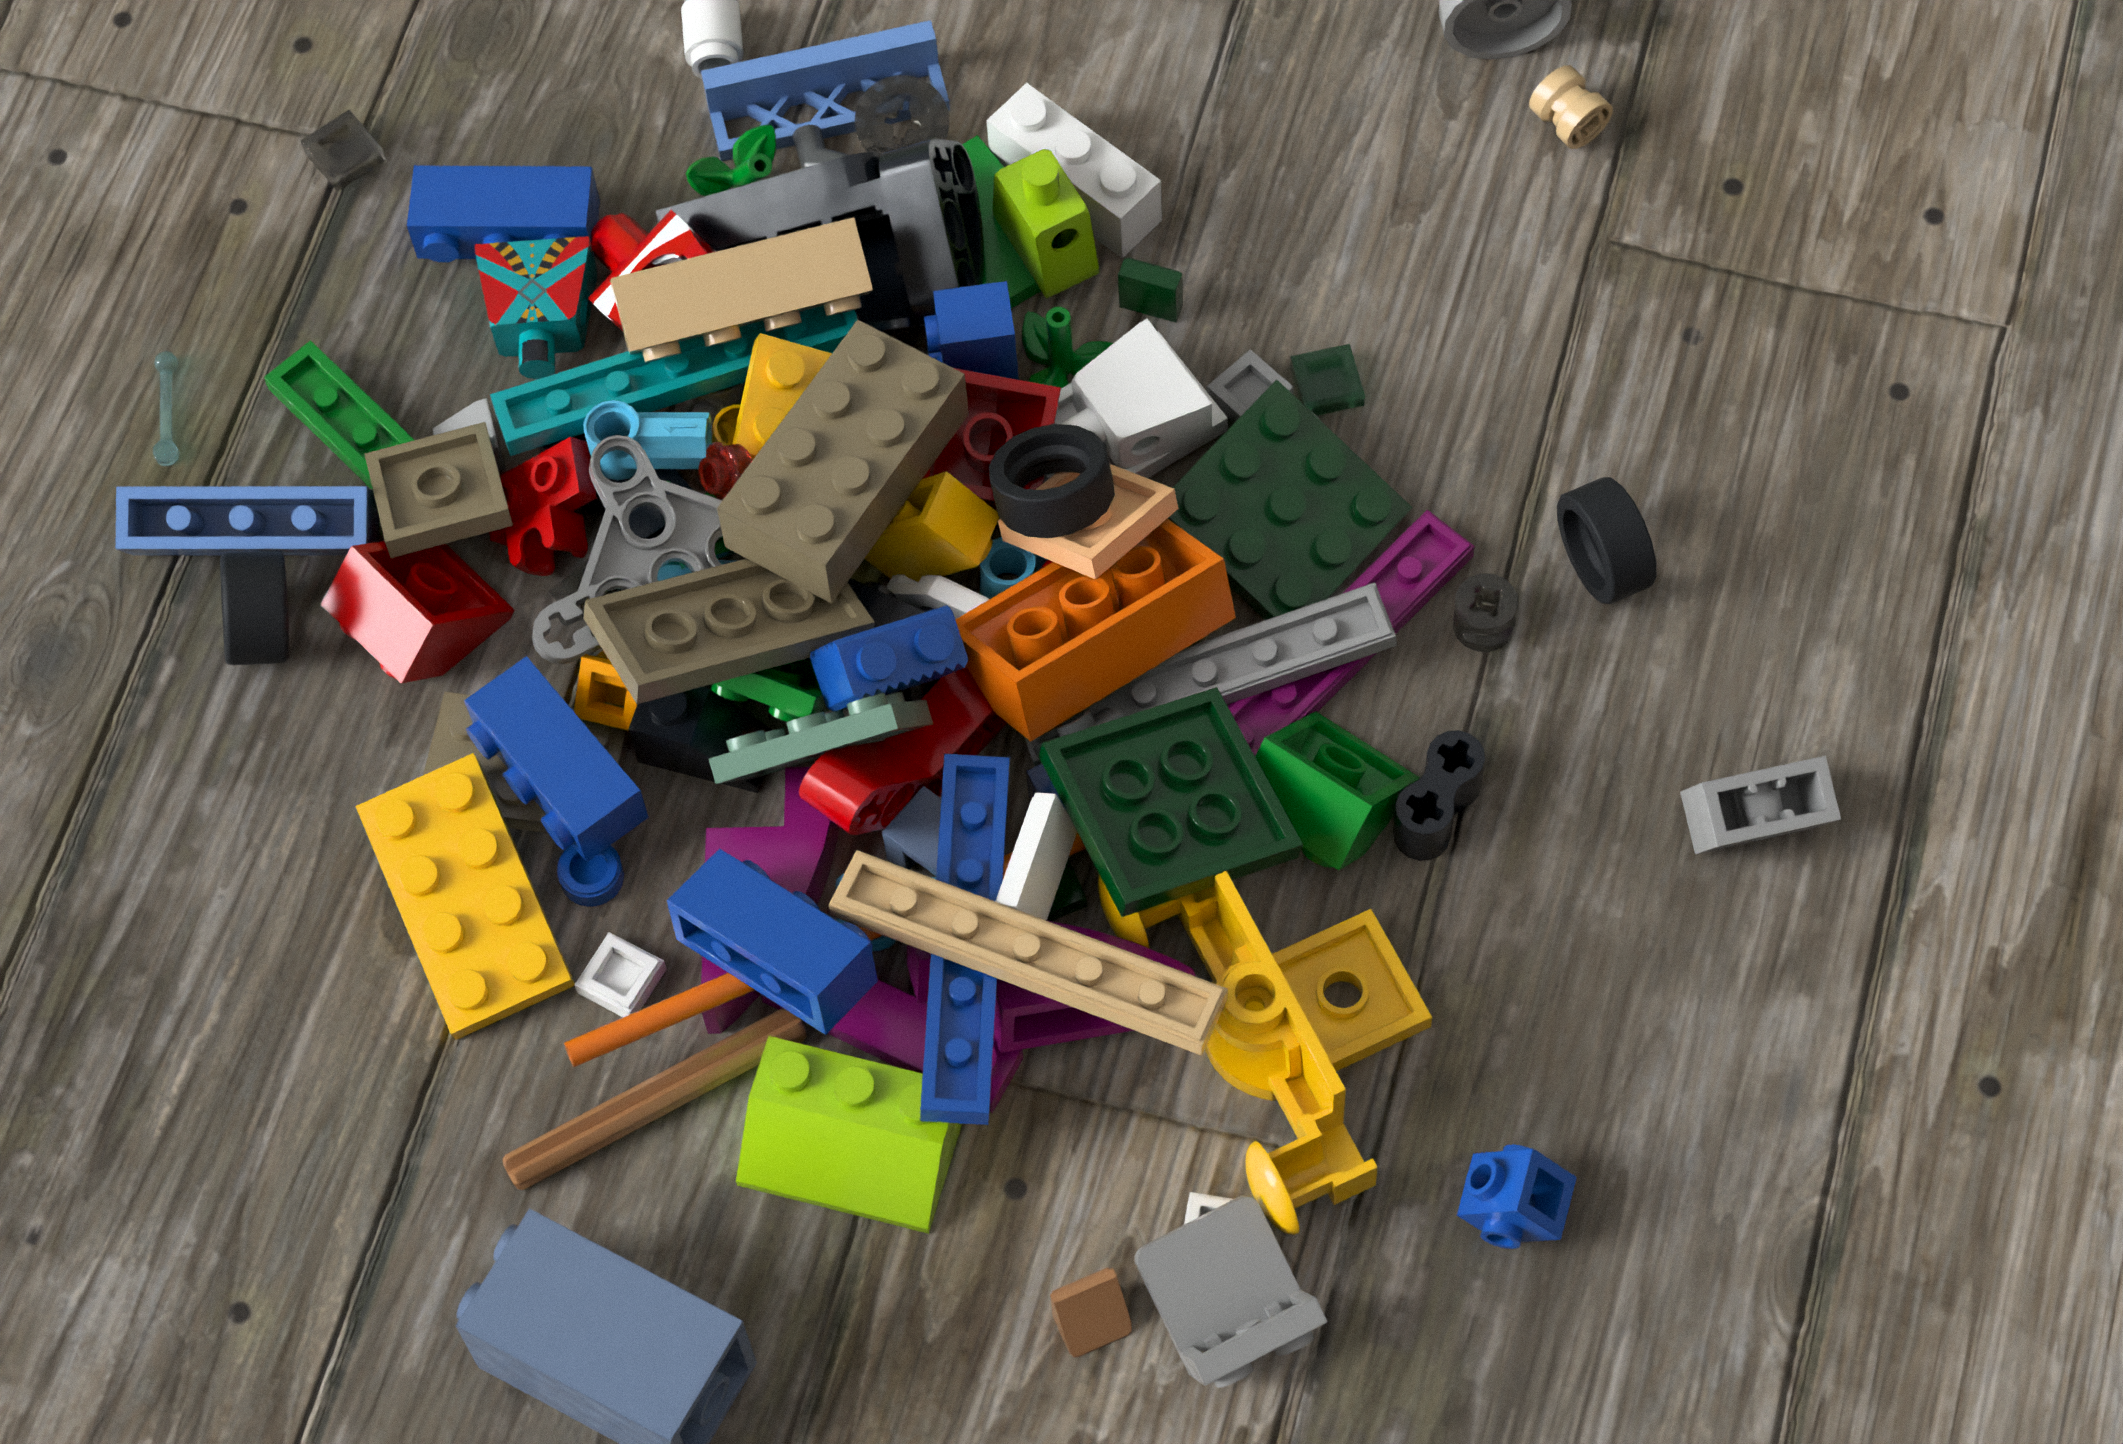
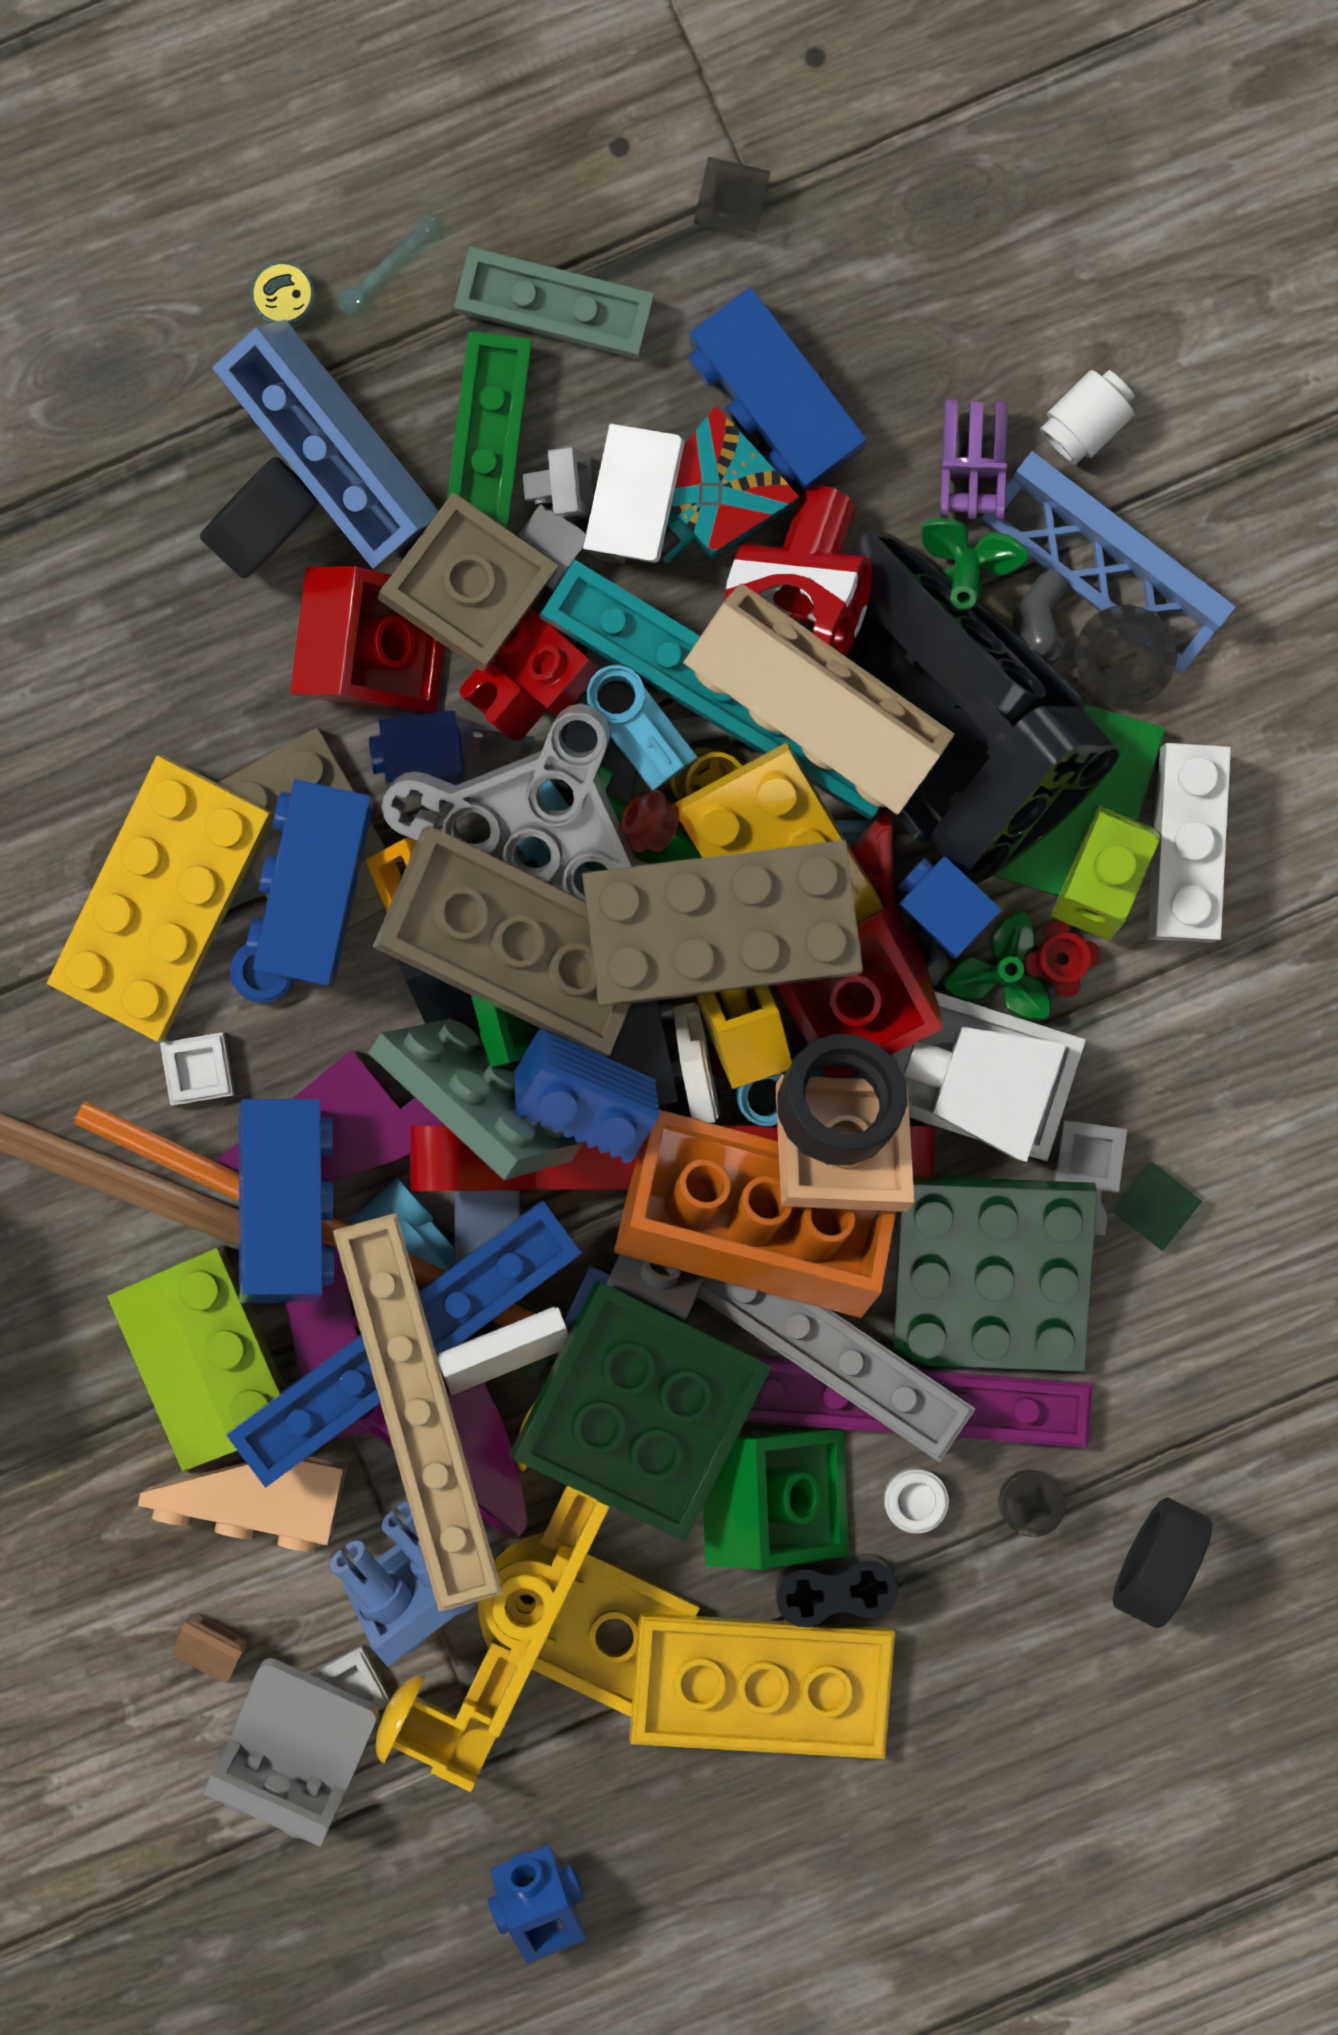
camera: 50 degrees right, 25 degrees up
dark green tile [1118,258,1183,323] -> none
light grey brick [1680,756,1841,855] -> none
none -> light nougat slope [138,1456,348,1552]
none -> light yellow tile [251,261,316,327]
none -> medium blue plate [330,1501,477,1667]
none -> clear blue brick [369,710,466,787]
none -> sand green plate [453,246,654,359]
none -> light grey tile [523,447,594,521]
none -> white panel [583,424,684,565]
none -> yellow tile [629,1612,895,1759]
none -> white tile [884,1467,949,1533]
none -> medium lavender arm [940,400,1008,520]
none -> red plate [1024,921,1100,997]

